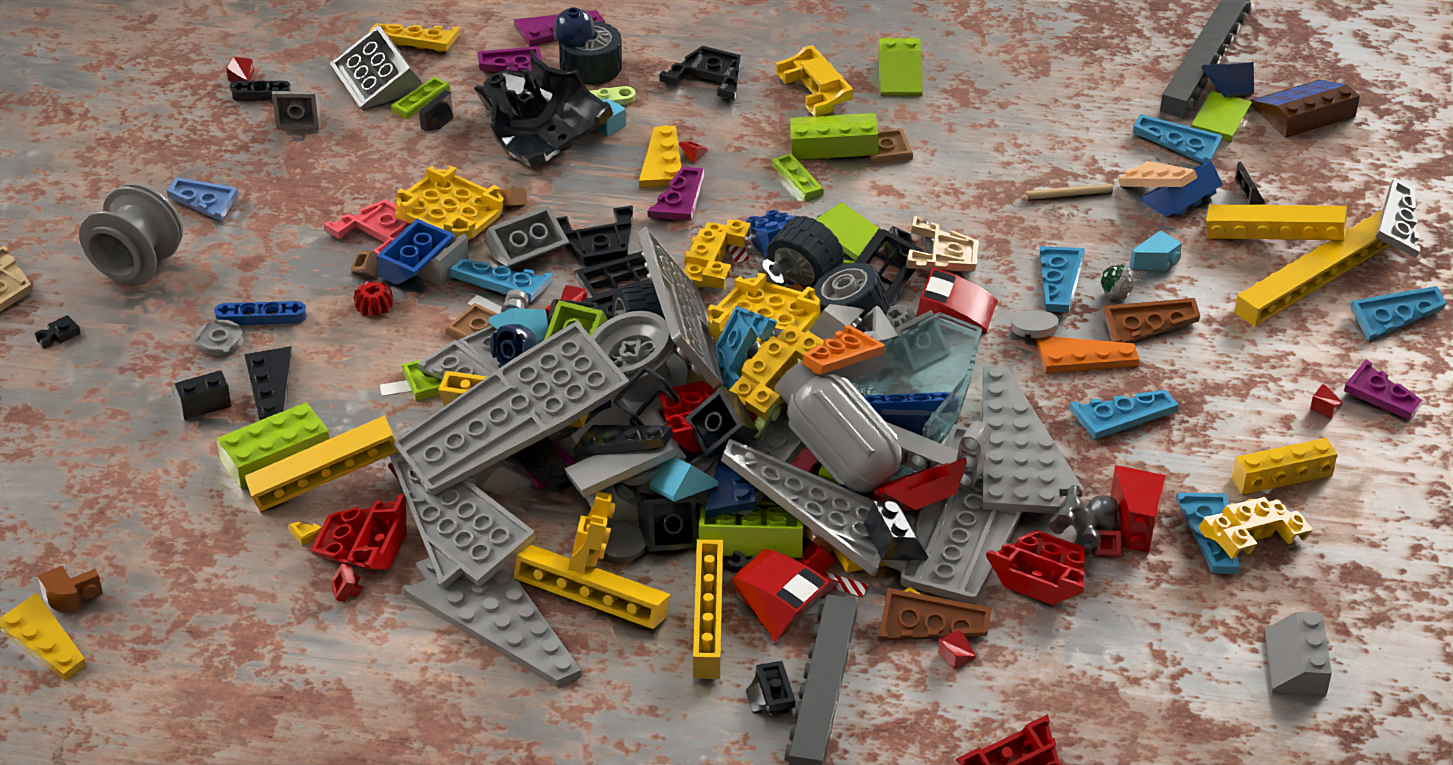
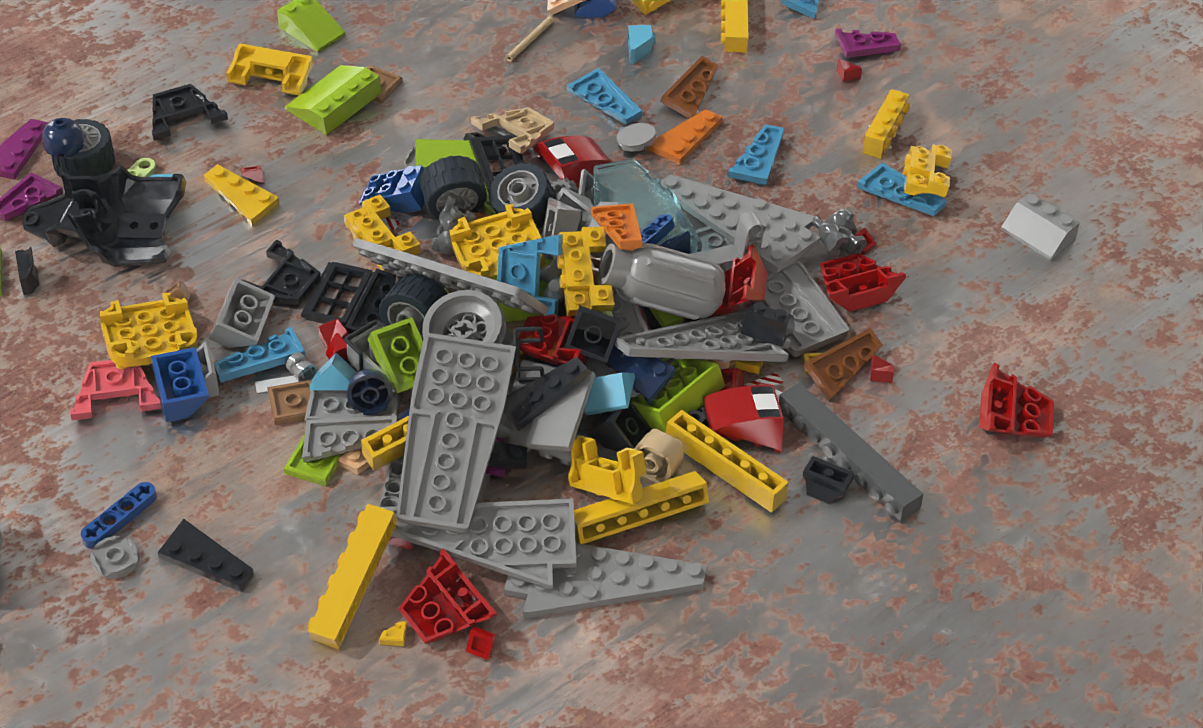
camera: 50 degrees left, 5 degrees up
black slope [171,370,232,420] -> none
lime brick [216,402,330,489] -> none
medium nougat slope [350,251,378,278] -> none
red gear [353,280,393,318] -> none
white sticker [380,380,411,396] -> none
magenta wing [647,167,704,221] -> none
lime tile [772,153,824,201] -> none
piece [1101,264,1138,300] -> none
red slope [1110,465,1166,553] -> none
none -> tan brick [634,429,683,484]

